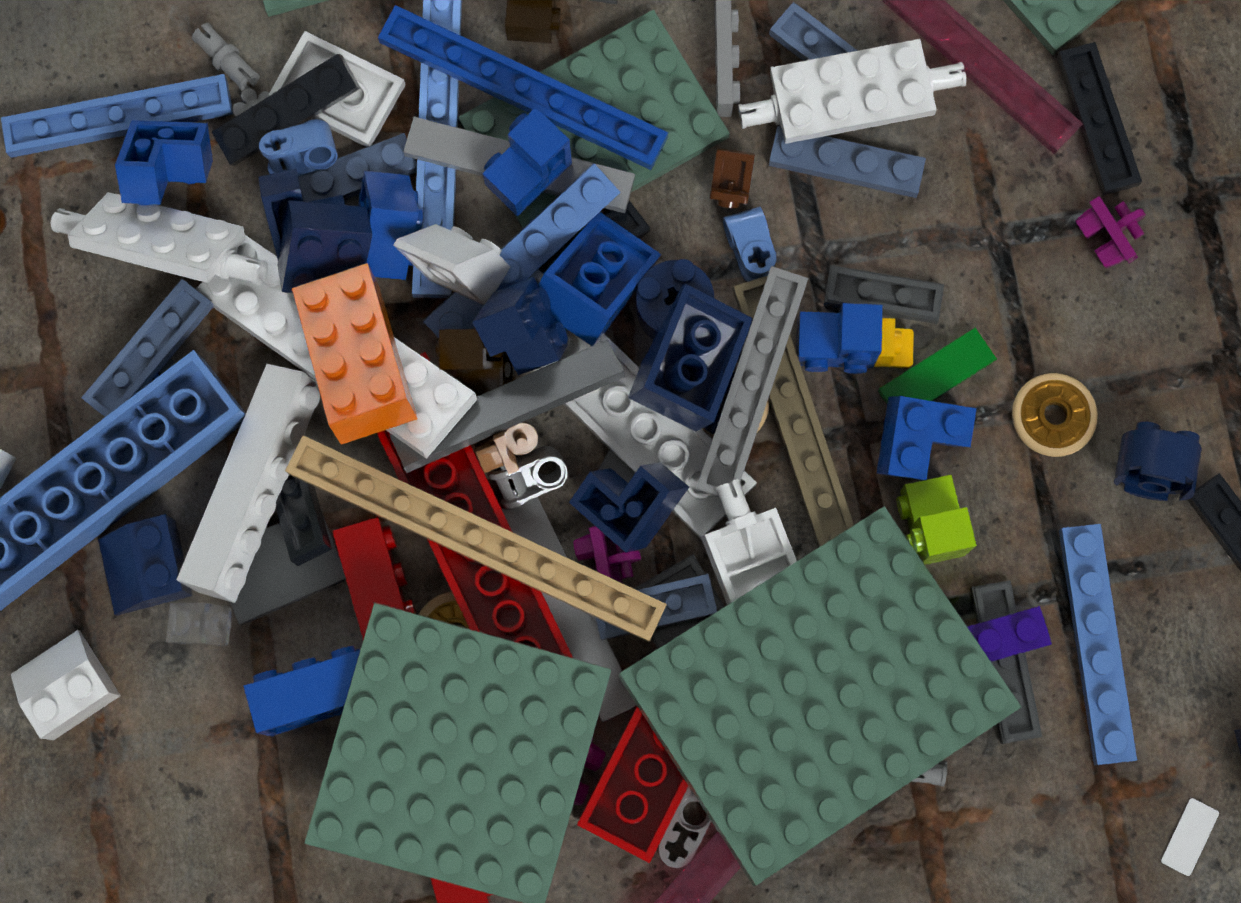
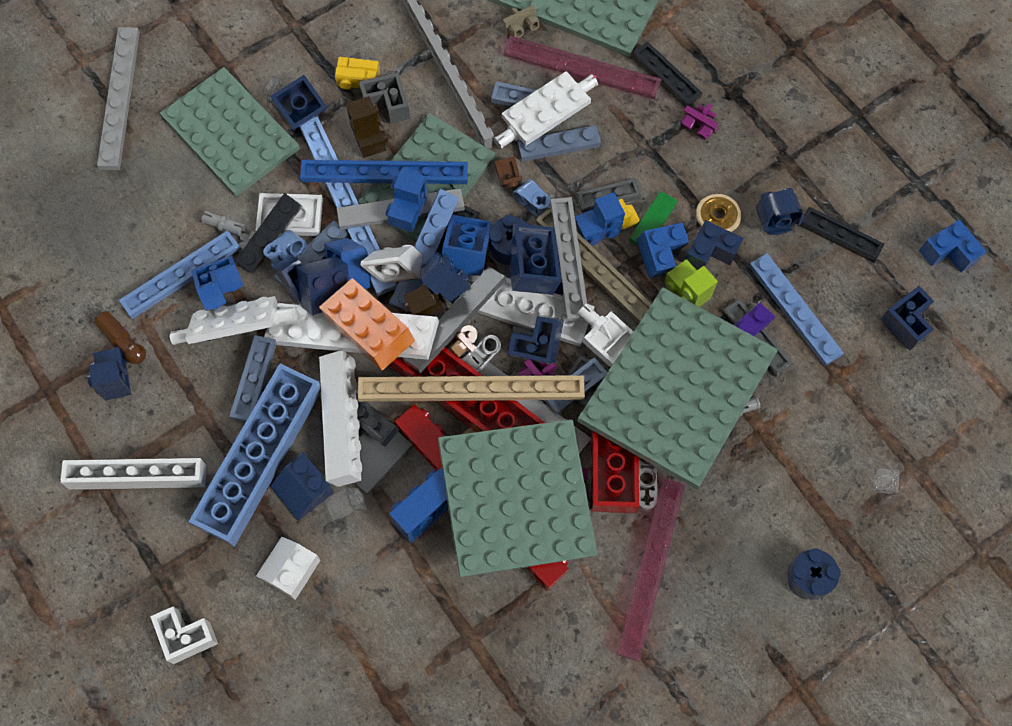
camera: 30 degrees left, 10 degrees down
white sticker [1161,798,1219,876] -> none
none -> dark blue brick [685,220,744,270]

